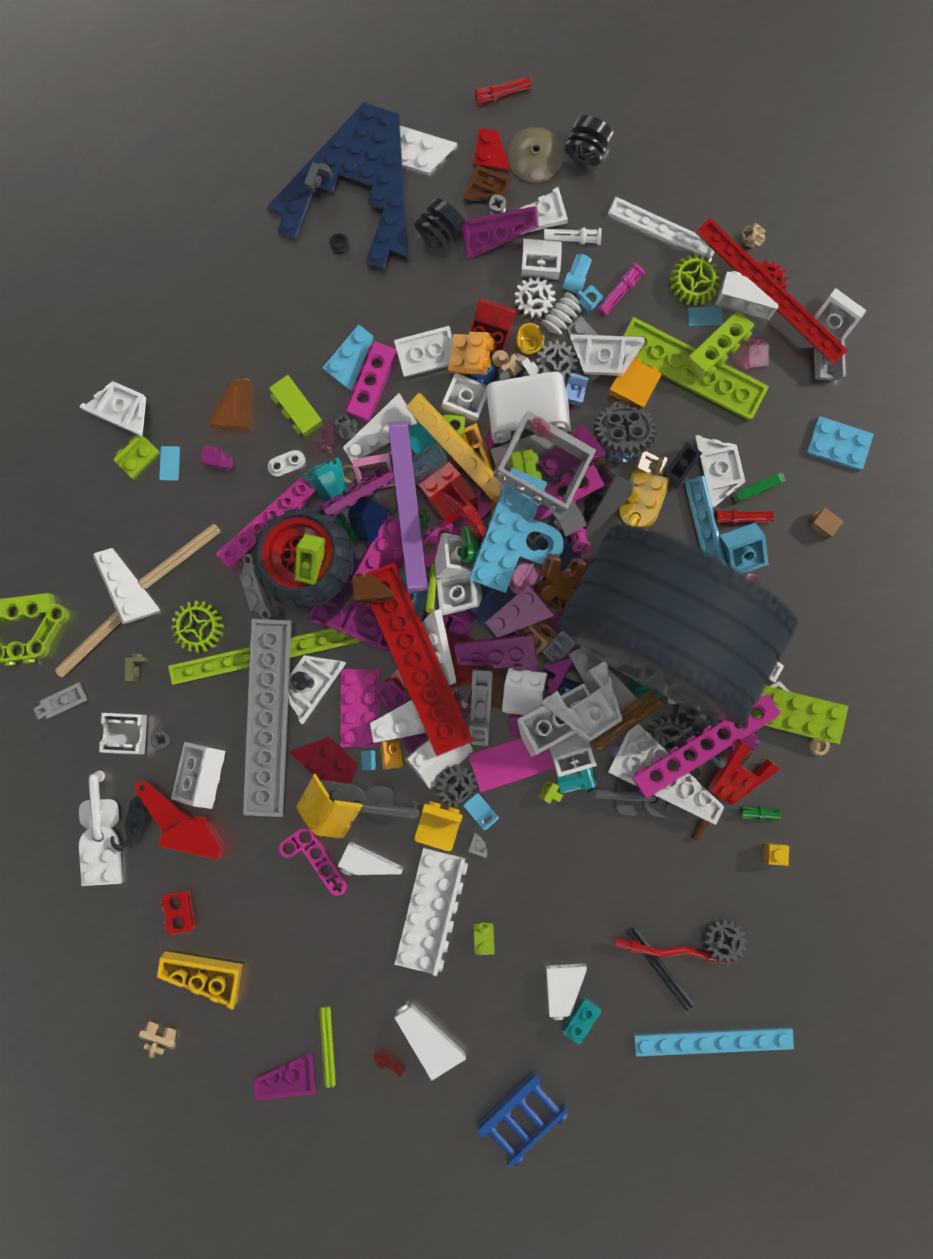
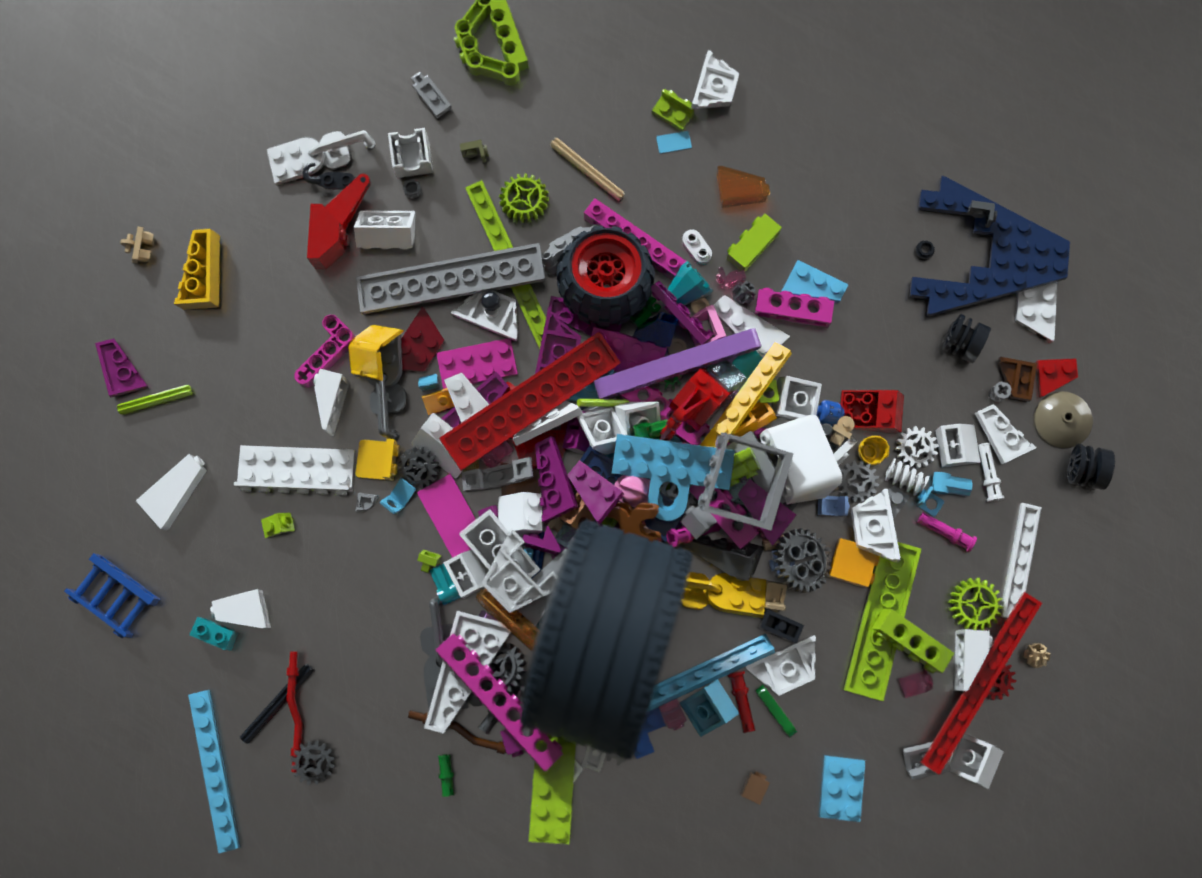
camera: 90 degrees right, 5 degrees down
tan axle [55,610,121,677] -> none
white wing [93,548,160,624] -> none
red brick [160,890,195,935] -> none
magenta rock [201,445,234,470] -> none
lime slope [295,534,325,585] -> none
reddish brown slope [352,573,394,605] -> none
clear red plate [373,1047,405,1077] -> none
white plate [394,326,453,378] -> none
light orange plate [448,332,494,375] -> none
magenta wing [463,206,539,260] -> none
red pin [474,76,532,106] -> none
clear pink cylinder [530,417,555,441] -> none
medium azure sticker [688,307,723,326] -> none
red wing [708,738,780,805] -> none
yellow brick [764,843,789,866] -> none
tan tile [809,738,830,755] -> none

